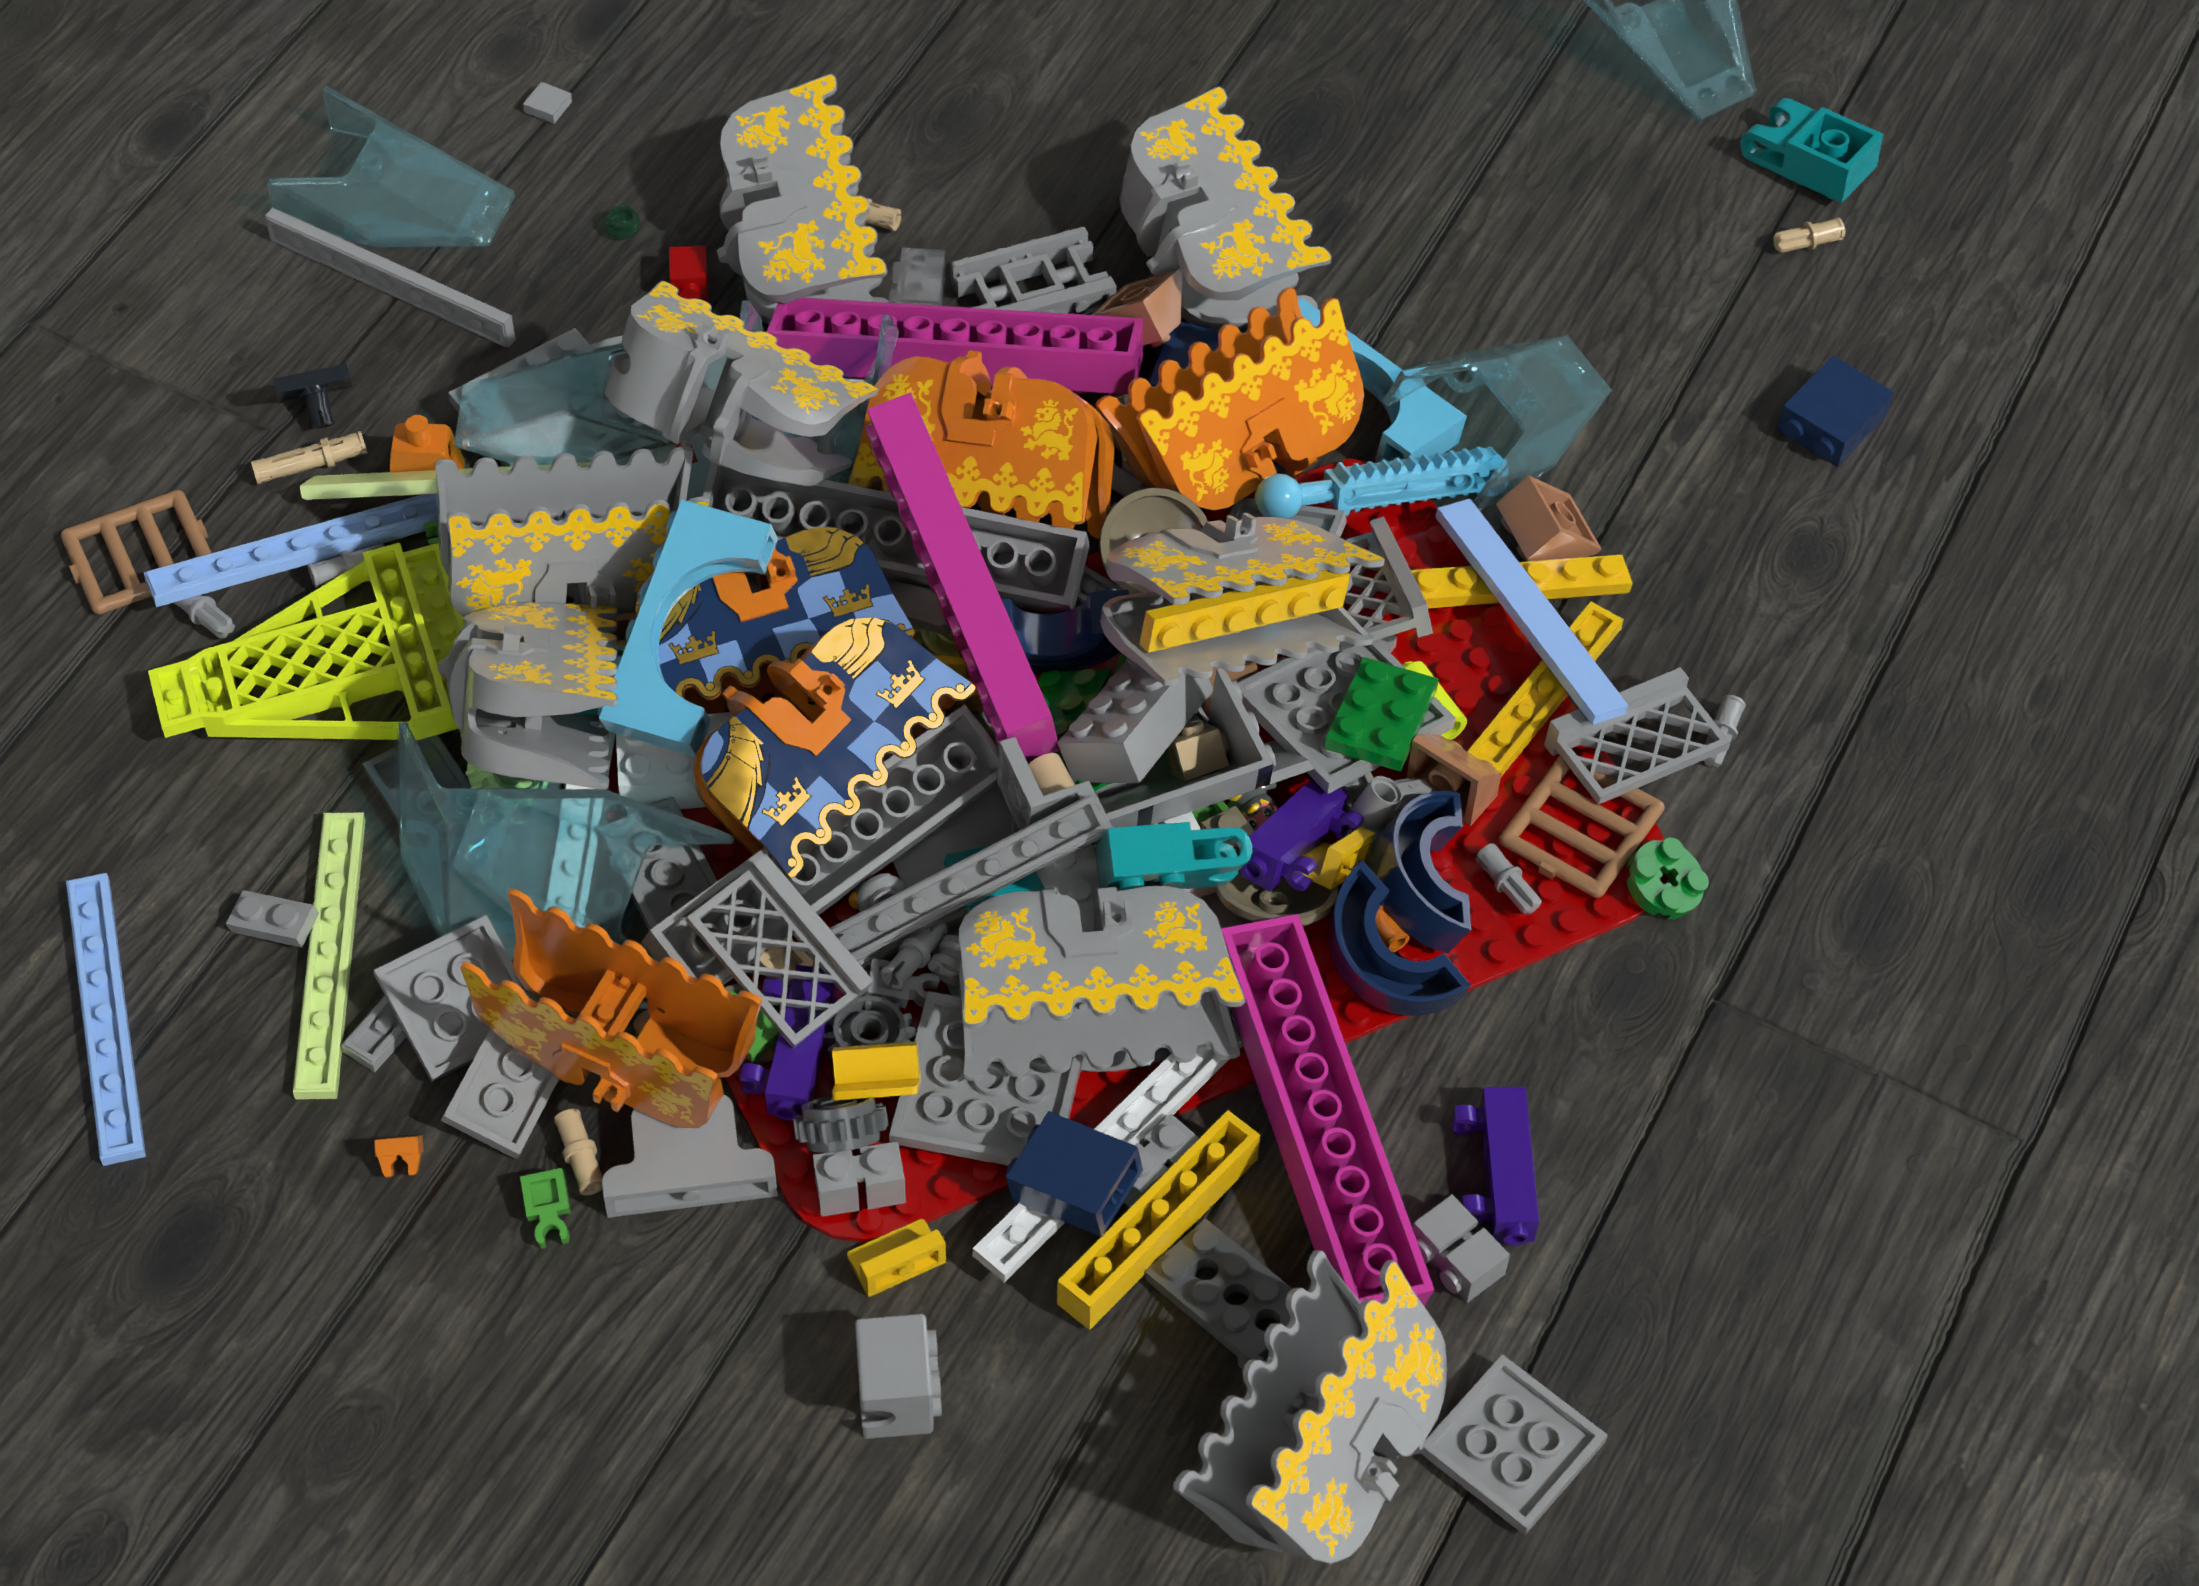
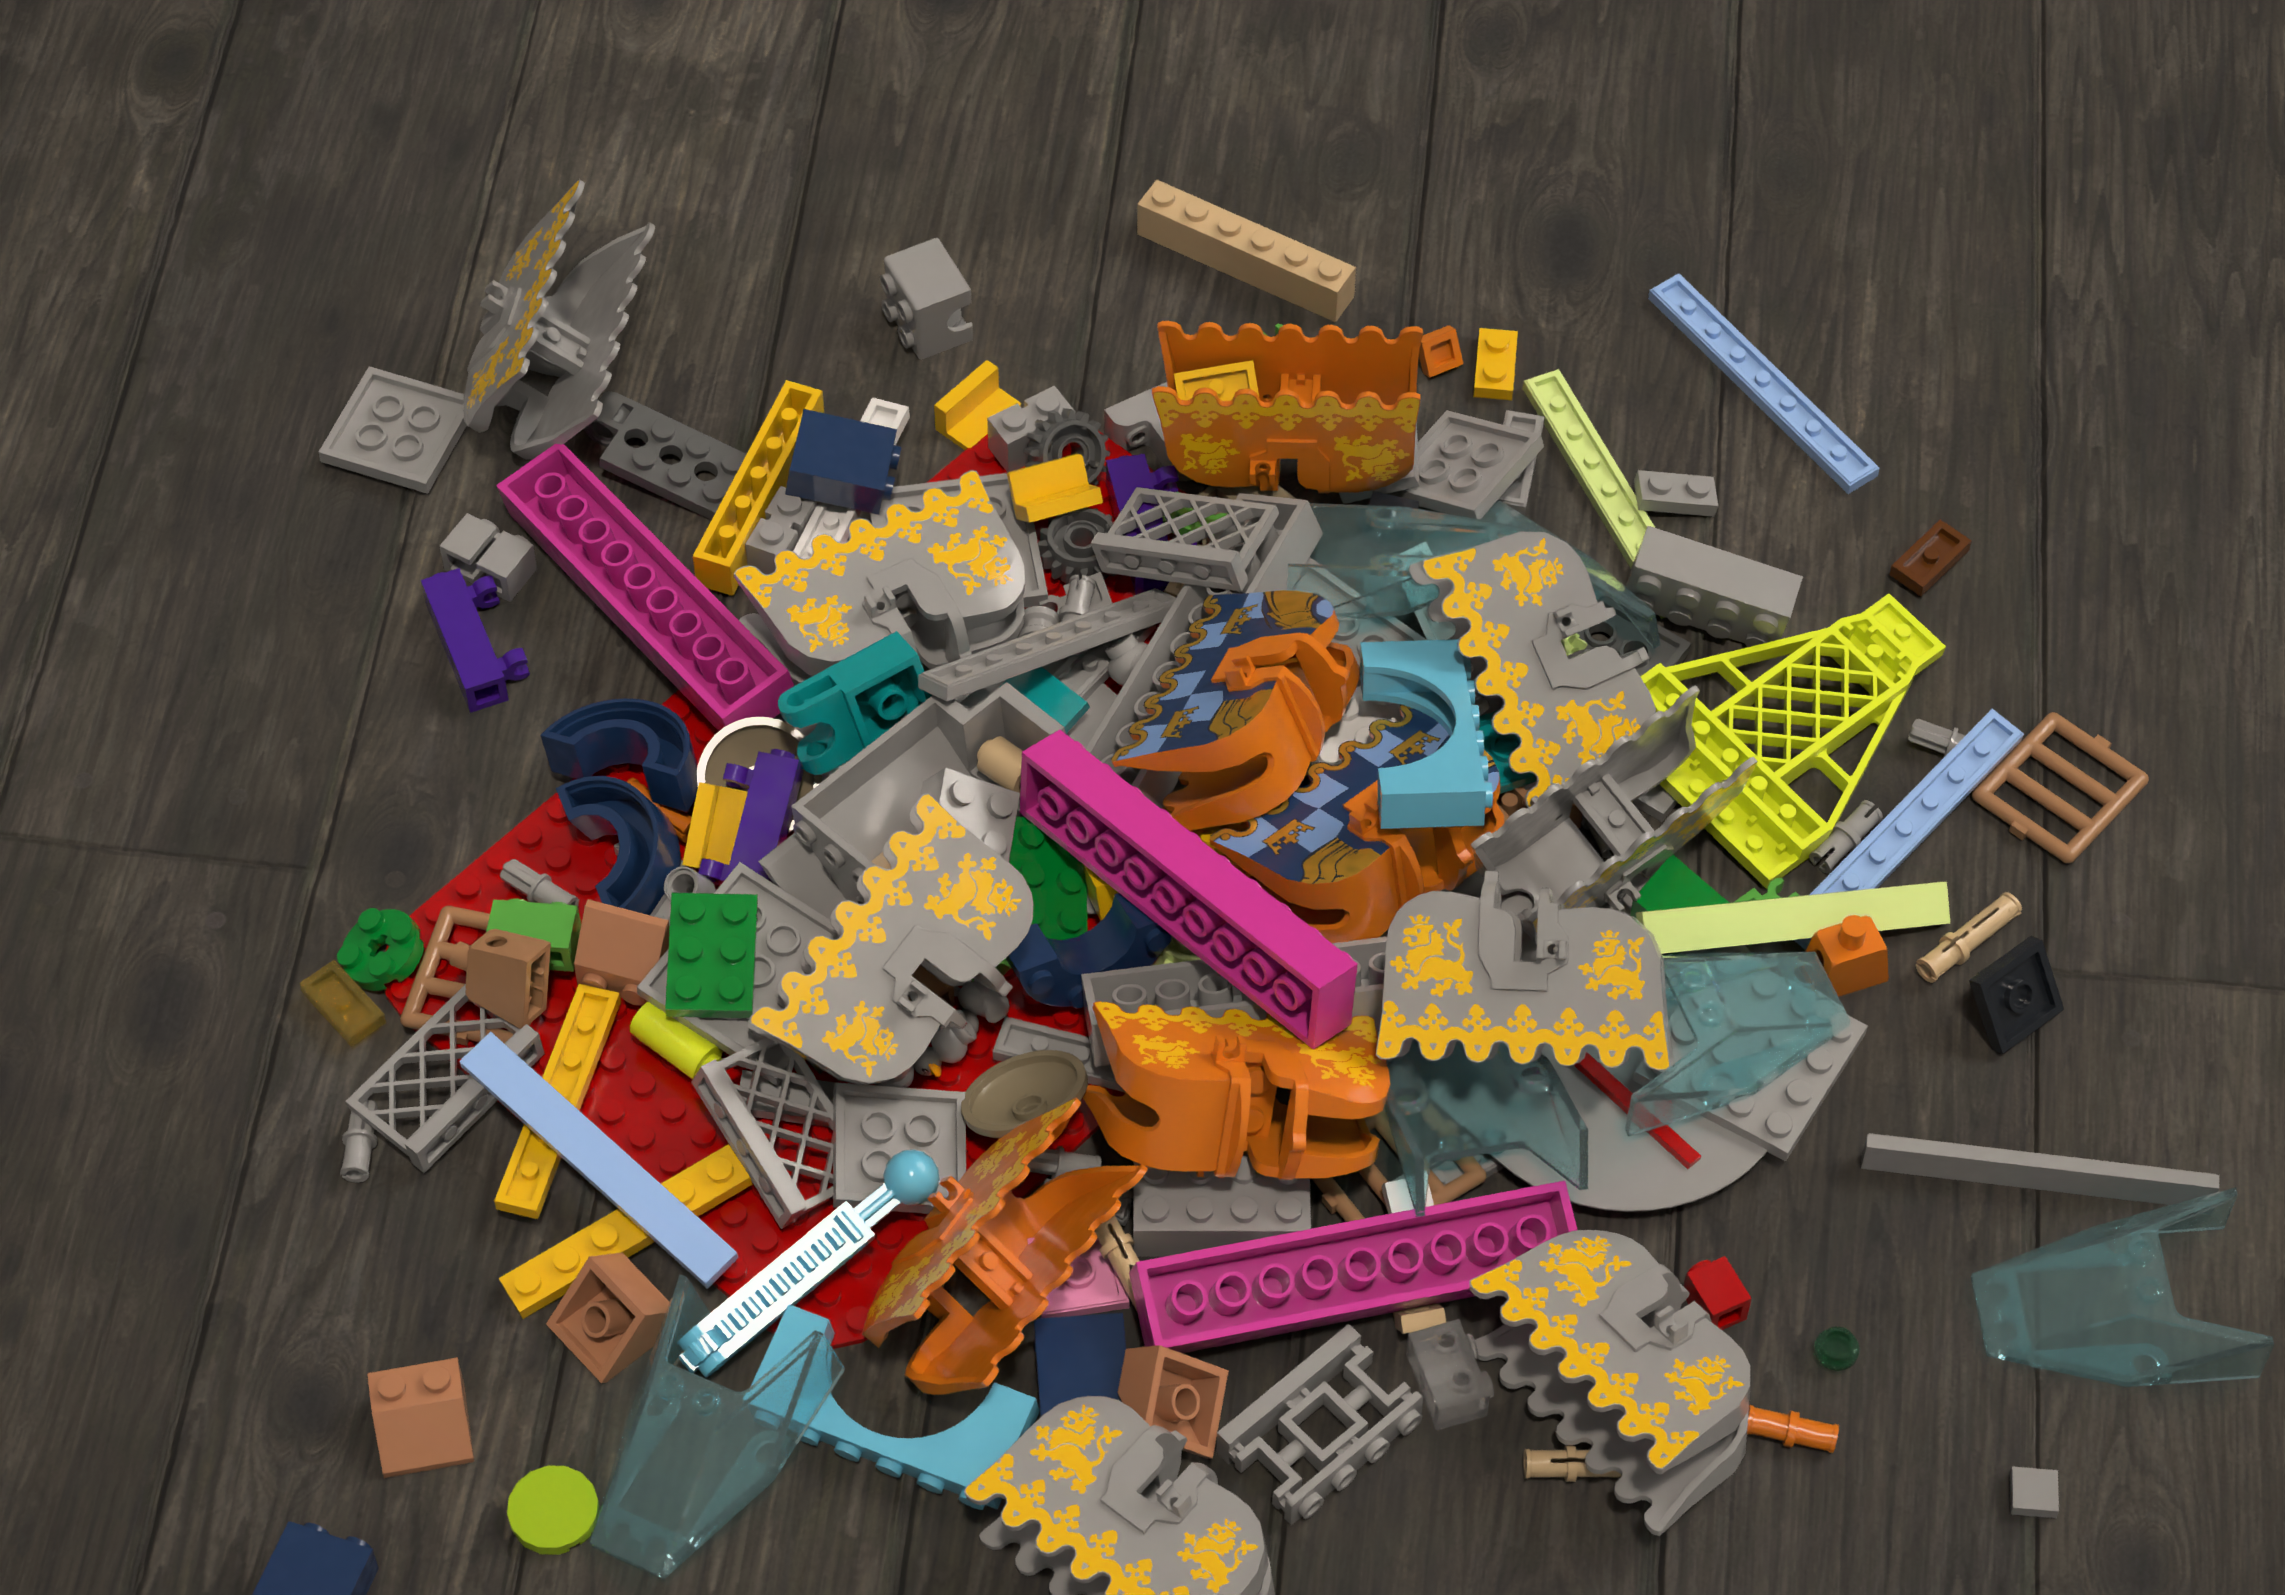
camera: 160 degrees right, 0 degrees up
none -> clear yellow plate [299,960,386,1047]
none -> nougat slope [367,1357,474,1478]
none -> medium nougat torso [450,929,551,1029]
none -> bright green brick [486,899,581,972]
none -> lime tile [507,1466,600,1555]
none -> tan brick [1137,180,1356,322]
none -> yellow panel [1174,360,1259,401]
none -> yellow plate [1473,328,1518,400]
none -> light grey brick [1621,526,1803,647]
none -> orange pin [1747,1405,1839,1453]
none -> reddish brown plate [1889,519,1972,596]

